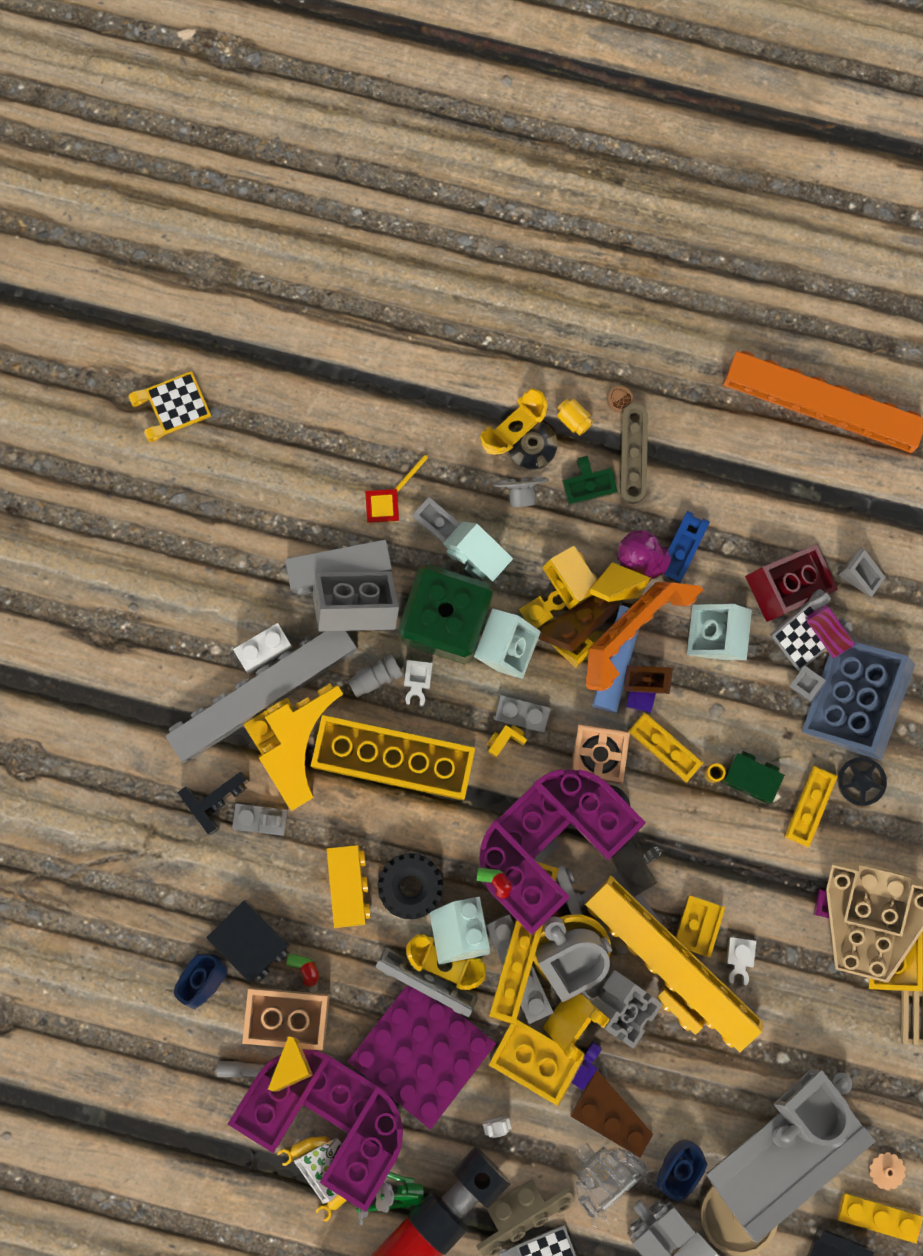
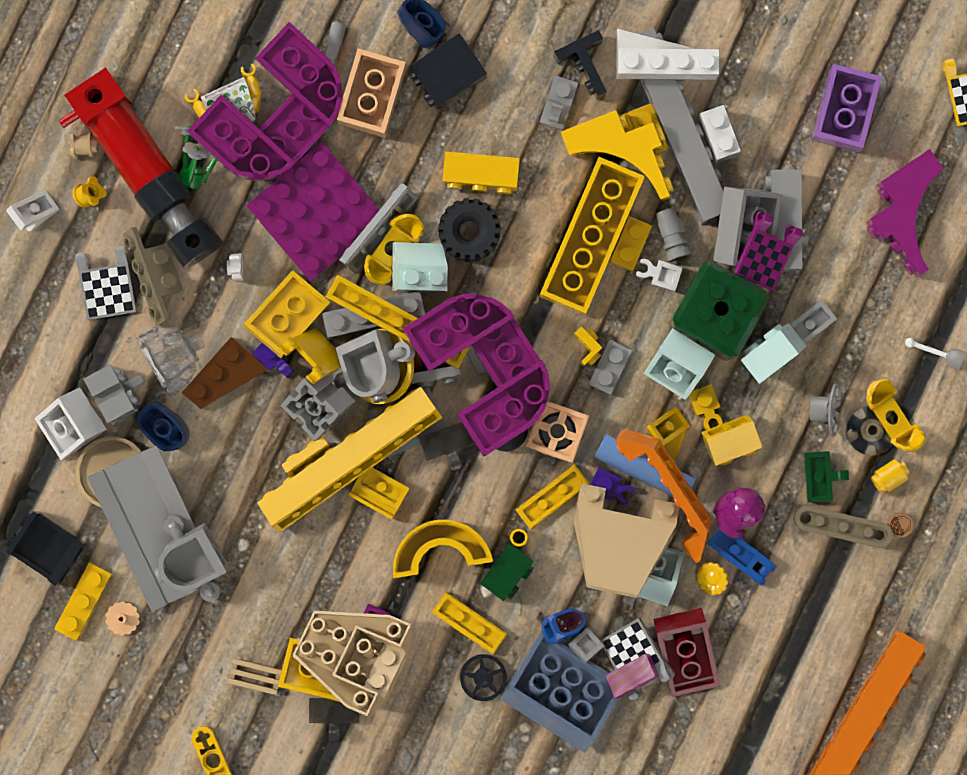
camera: 100 degrees right, 5 degrees up
yellow slope [268,1036,313,1091] -> none
arm [286,953,319,987] -> none
piece [365,455,428,523] -> none
arm [477,868,512,899] -> none
reddish brown wing [538,596,623,652] -> none
yellow slope [590,562,651,602] -> none
reddish brown slope [624,666,673,694] -> none
white plate [726,937,756,985] -> none
light grey slope [839,548,886,597] -> none
none -> yellow brick [393,520,493,578]
none -> blue rock [541,609,586,644]
none -> tan wedge [573,483,679,598]
none -> yellow plate [610,216,652,272]
none -> white wedge [617,29,719,80]
none -> yellow piece [696,561,729,596]
none -> magenta flag [734,211,803,291]
none -> medium lavender brick [811,64,882,153]
none -> magenta arch [867,149,944,278]
none -> hinge [905,338,966,370]

